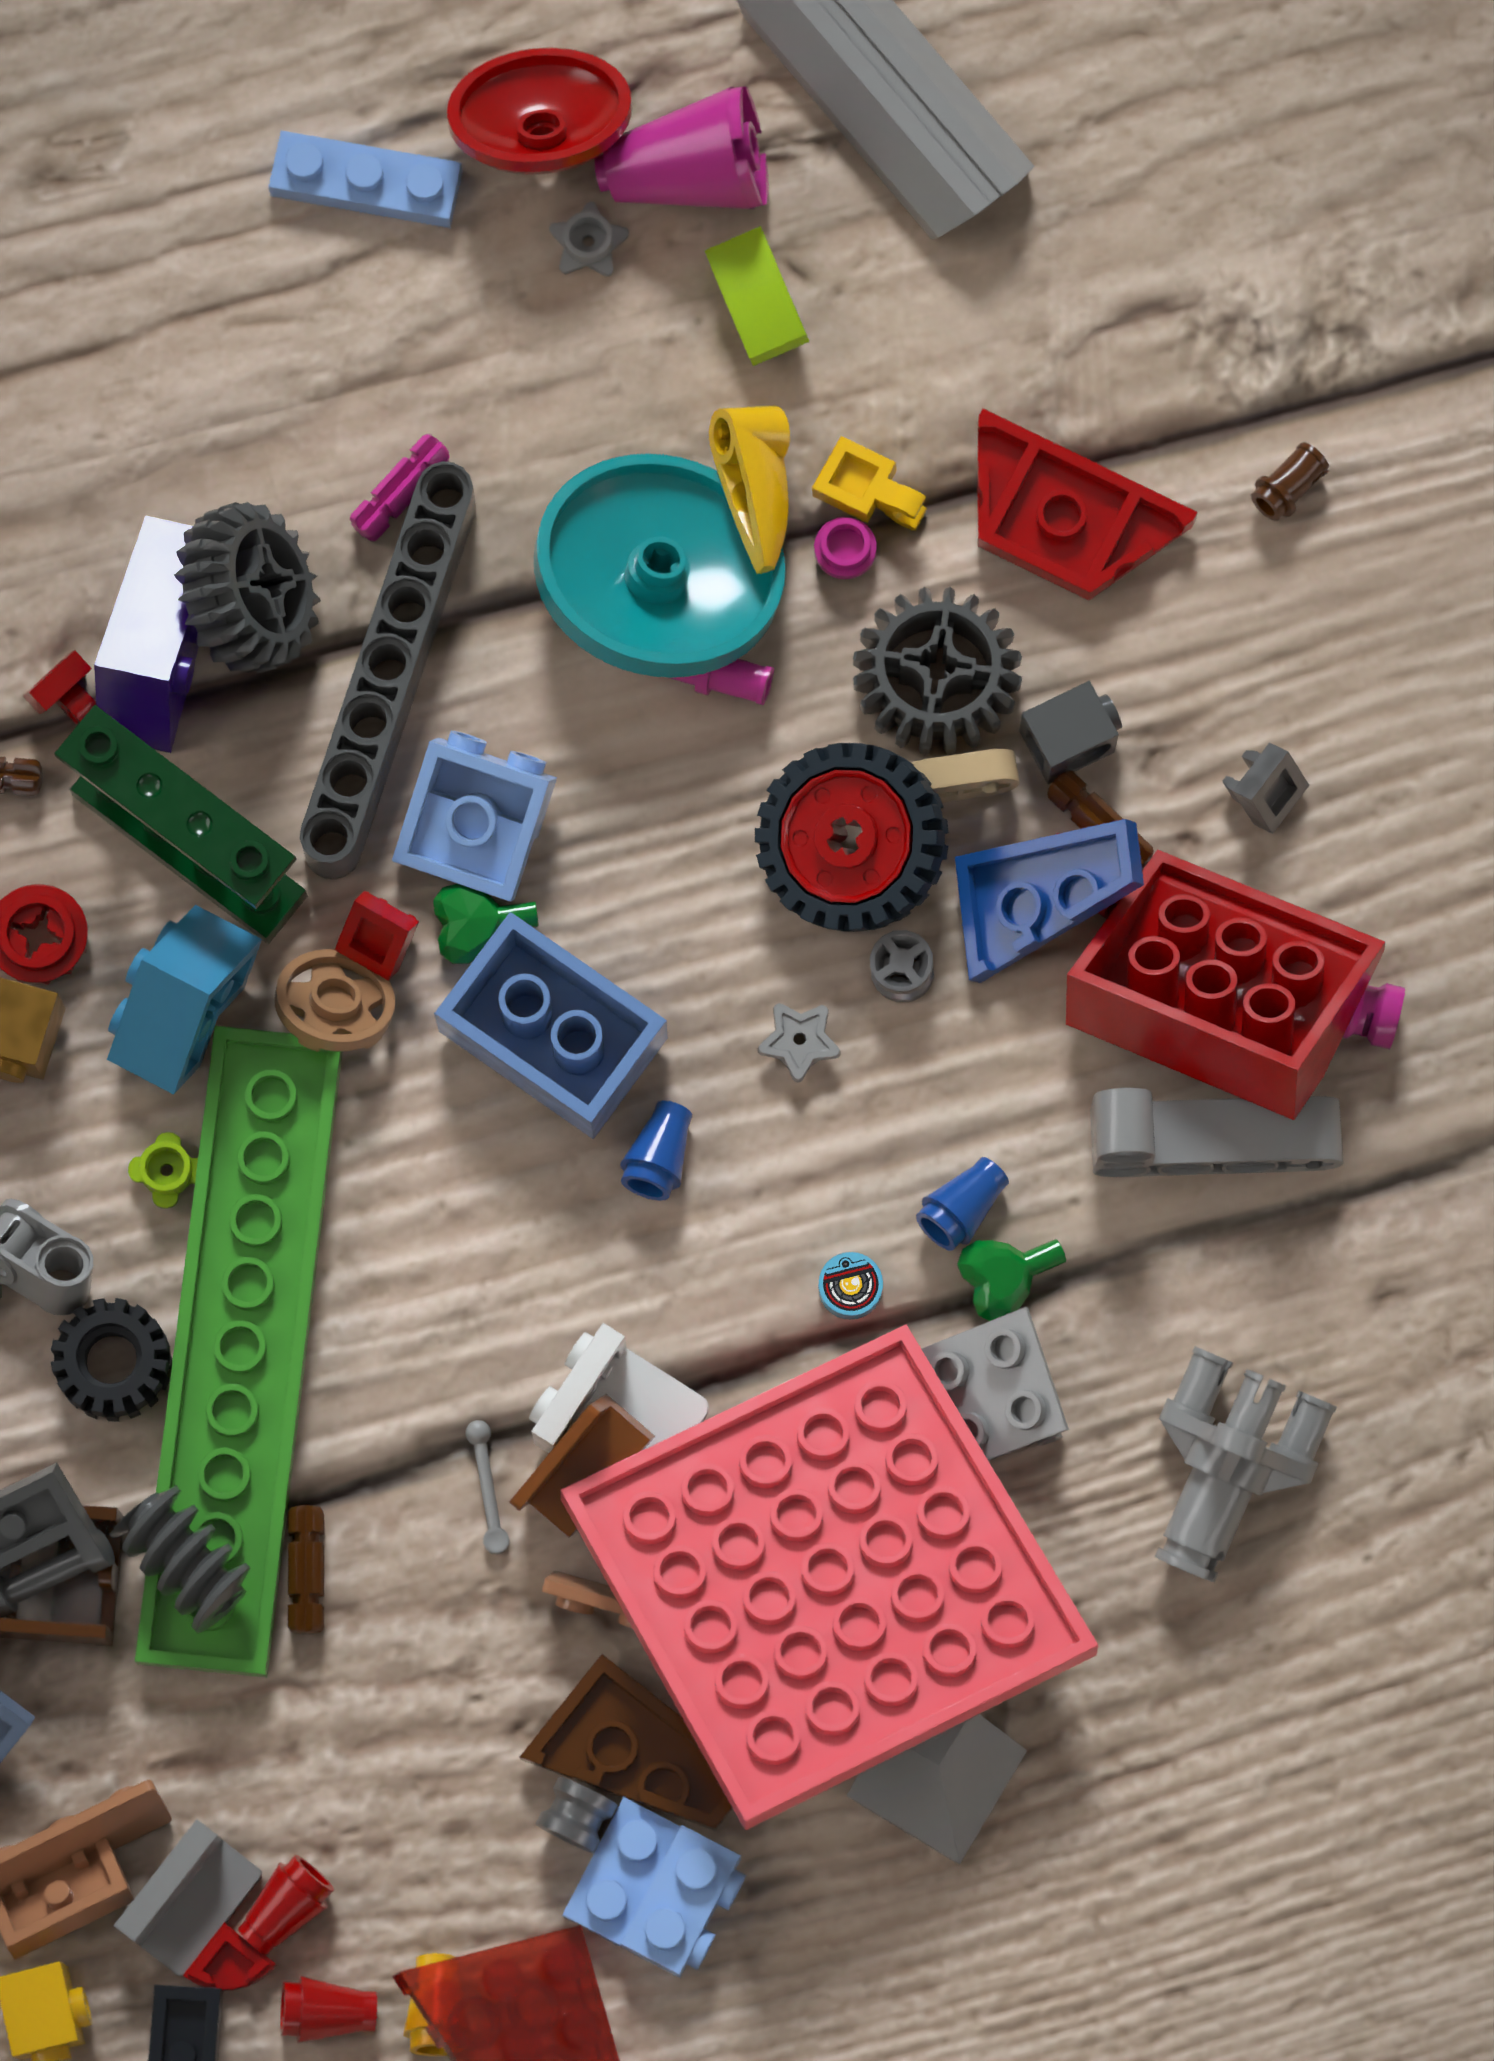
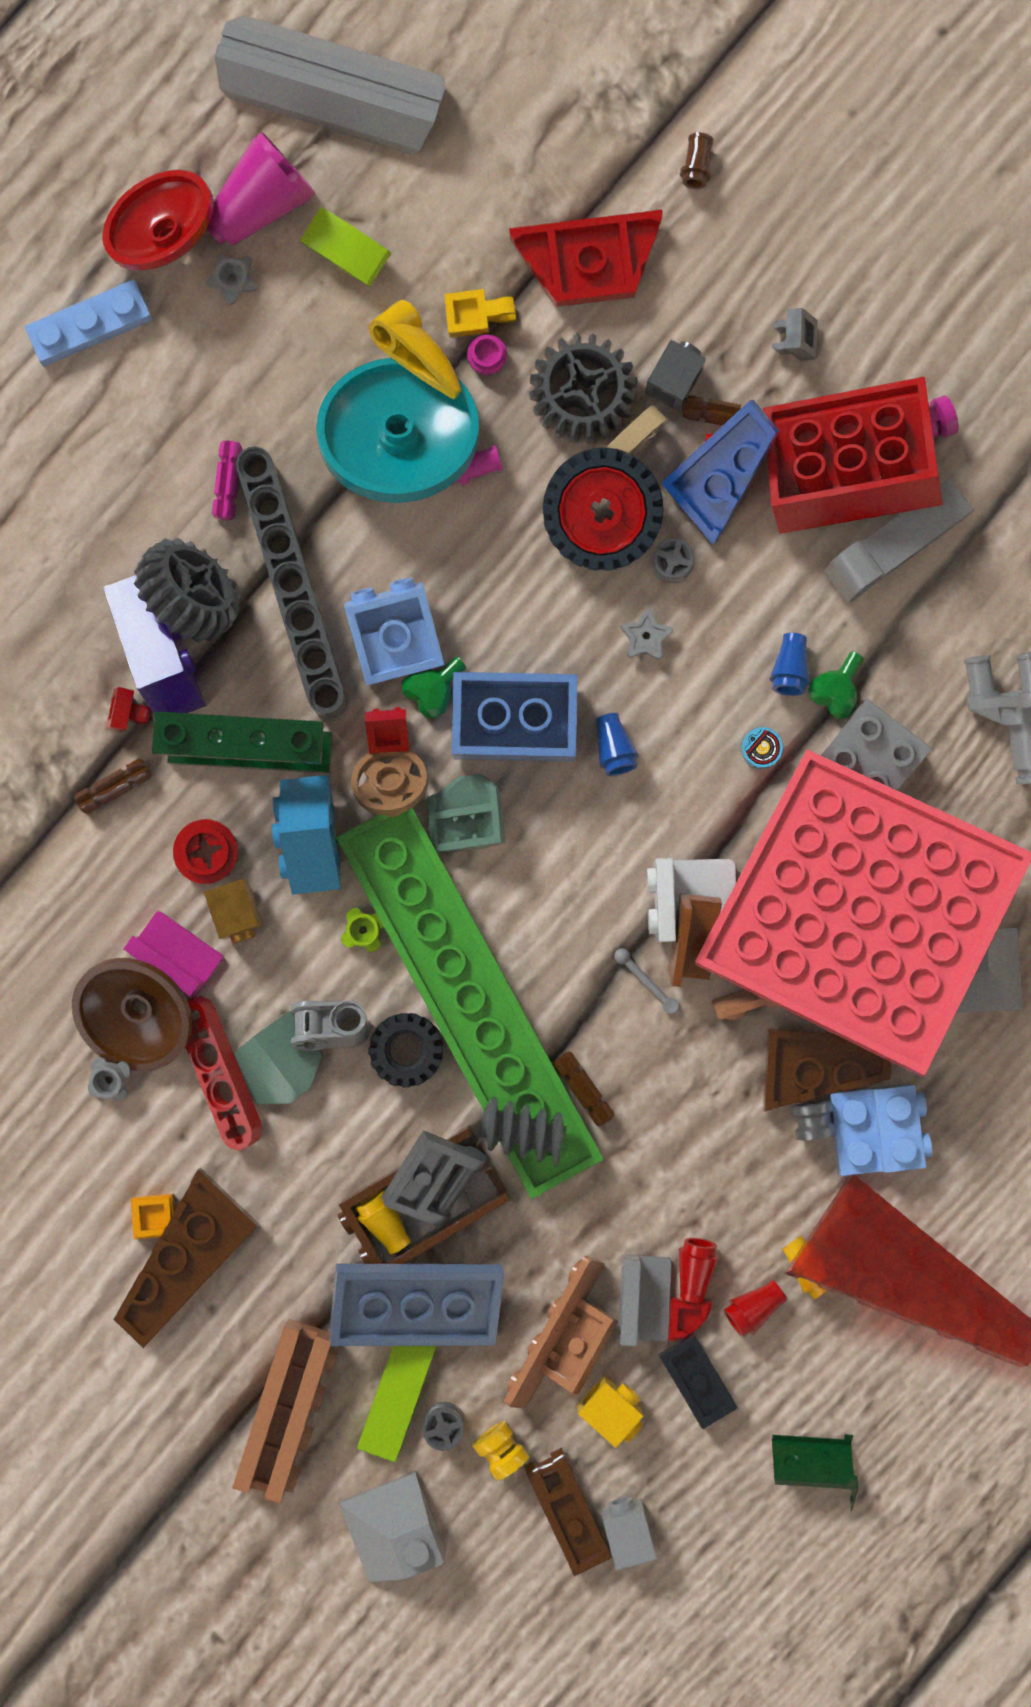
camera: 30 degrees left, 10 degrees up
none -> sand green slope [427,773,505,853]

